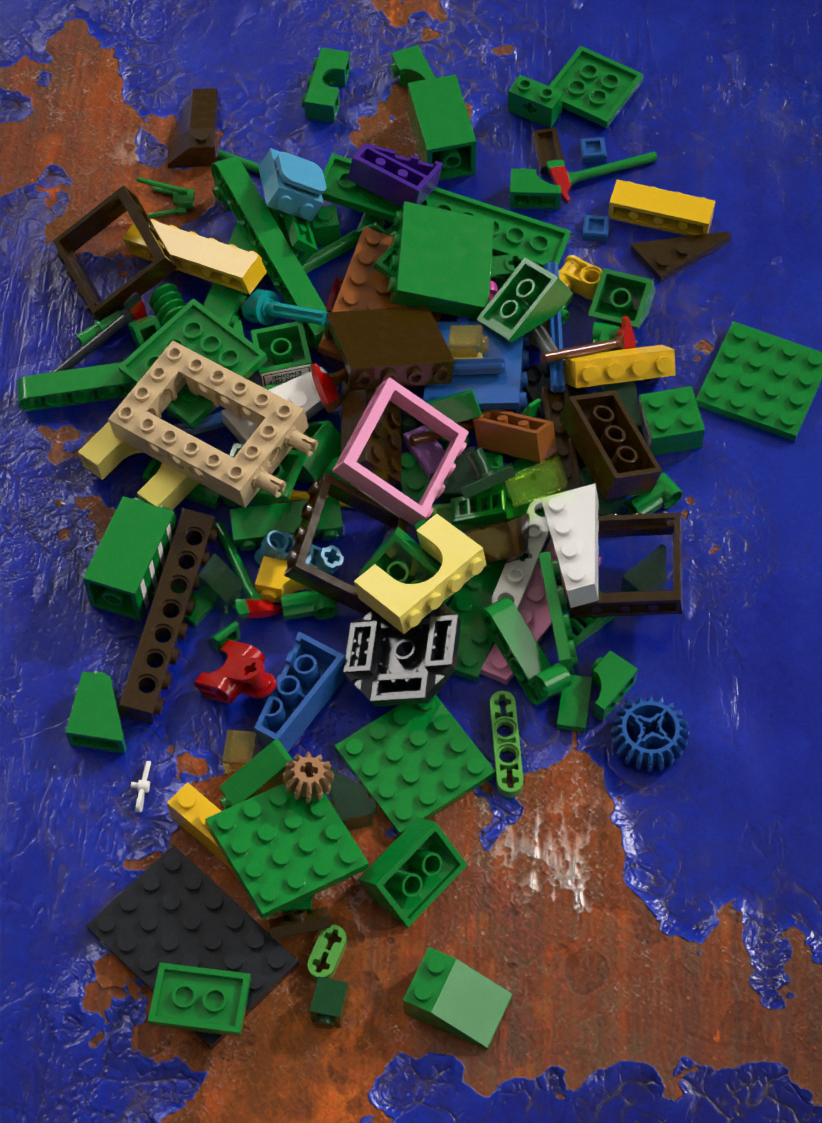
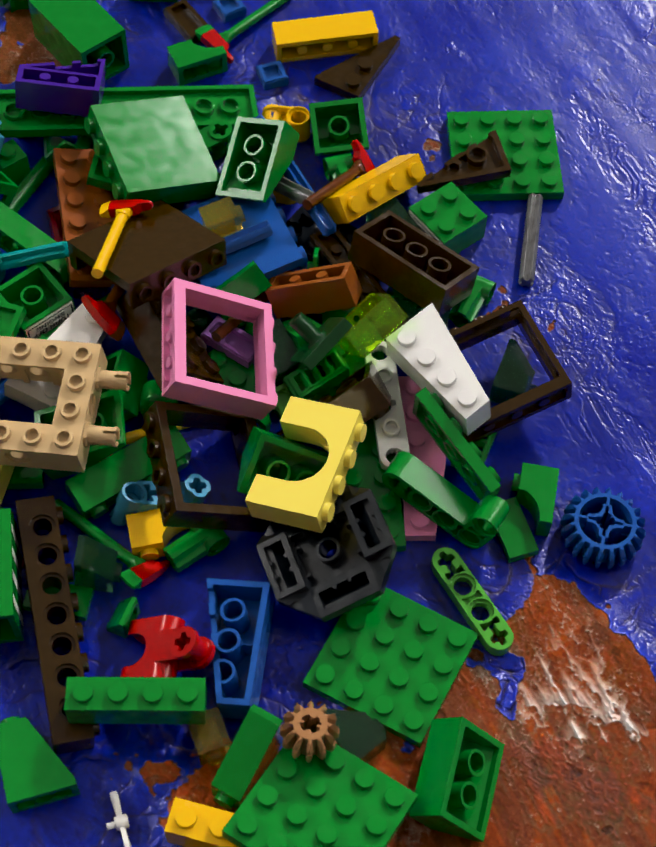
camera: 30 degrees left, 0 degrees up
none -> green brick [64,677,207,724]
none -> yellow piece [91,199,154,279]
none -> dark brown wing [416,130,512,194]
none -> flat silver axle [518,193,543,287]

